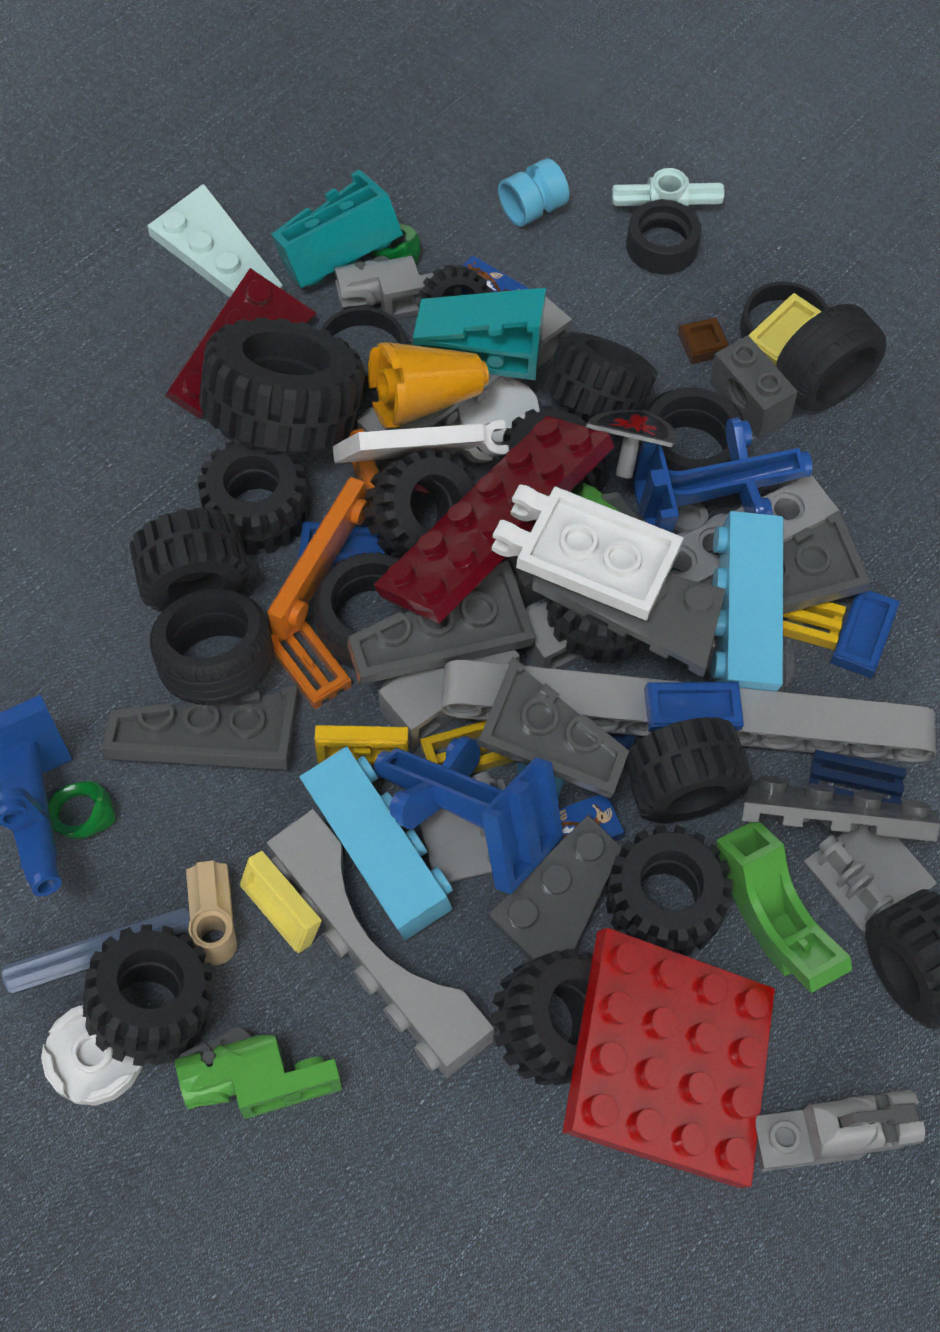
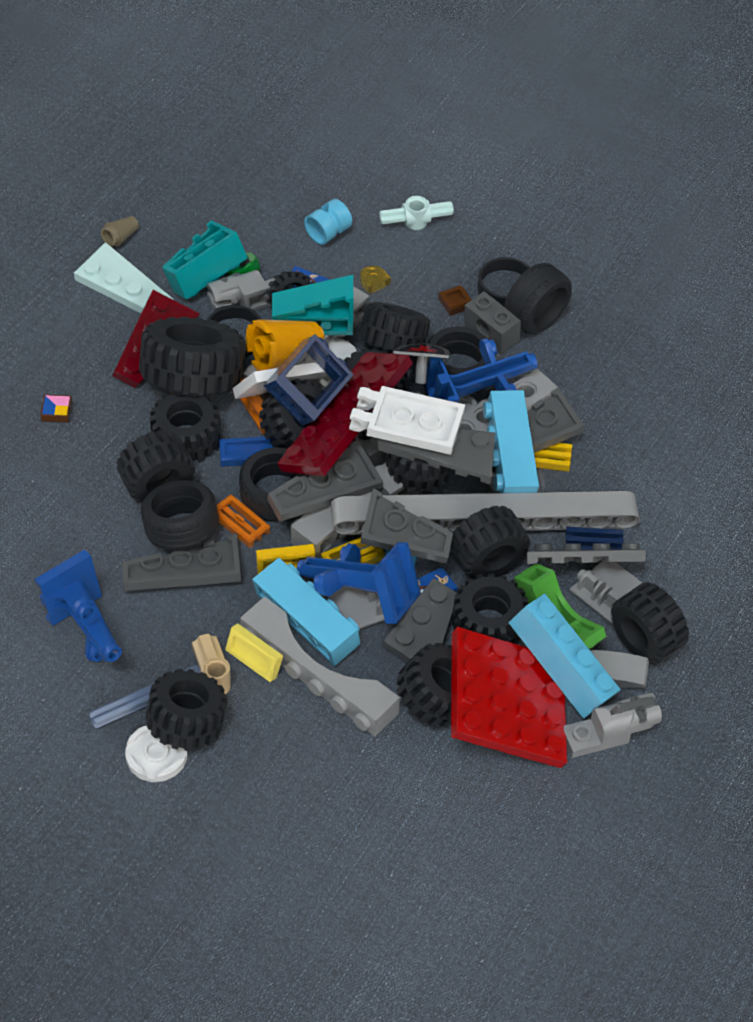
camera: 10 degrees left, 10 degrees down
green piece [48,781,116,839] -> none
bright green plate [175,1027,342,1119] -> none
orange plate [267,477,370,640] -> none
black tyre [626,199,702,274] -> none
blue tile [644,682,744,732] -> none
light yellow tile [749,293,822,366] -> none
blue tile [830,590,900,679] -> none
none -> tile [40,394,72,423]
none -> dark tan cone [101,216,139,247]
none -> dark blue window [263,334,354,425]
none -> clear yellow tile [360,265,391,294]
none -> medium azure brick [509,594,621,719]
none -> light grey slope [590,650,649,688]

